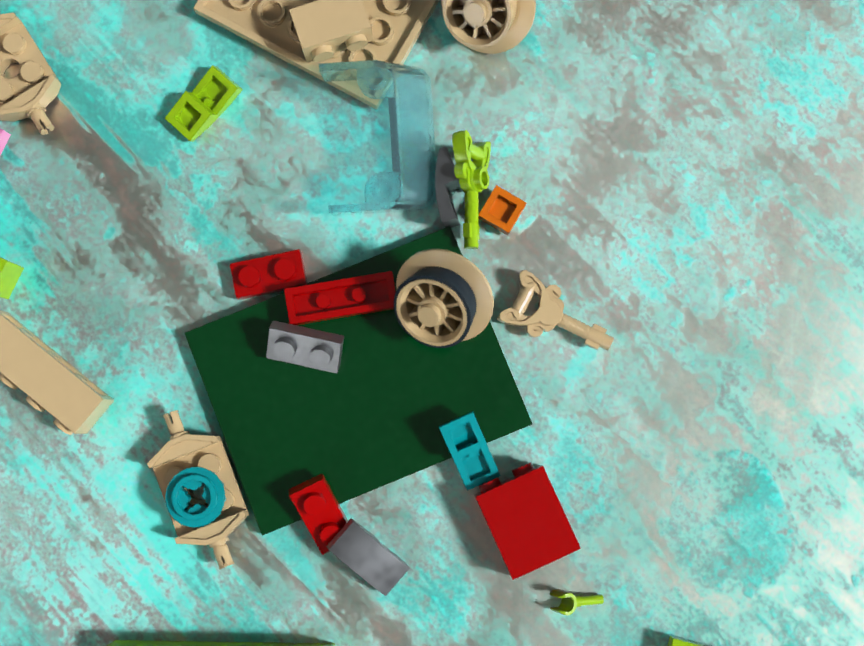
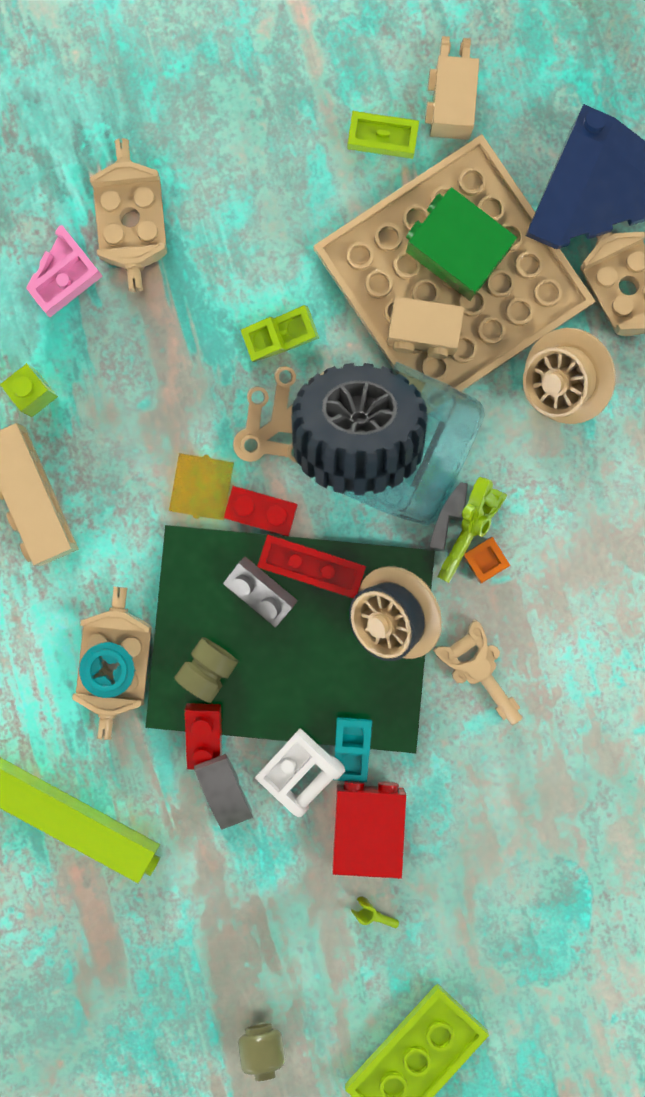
camera: 30 degrees right, 5 degrees up
none -> clear yellow piece [169,453,234,521]
none -> olive wheel [174,637,239,703]
none -> tan plant [233,366,324,462]
none -> white plate [255,728,345,817]
none -> black wheel [292,363,428,495]

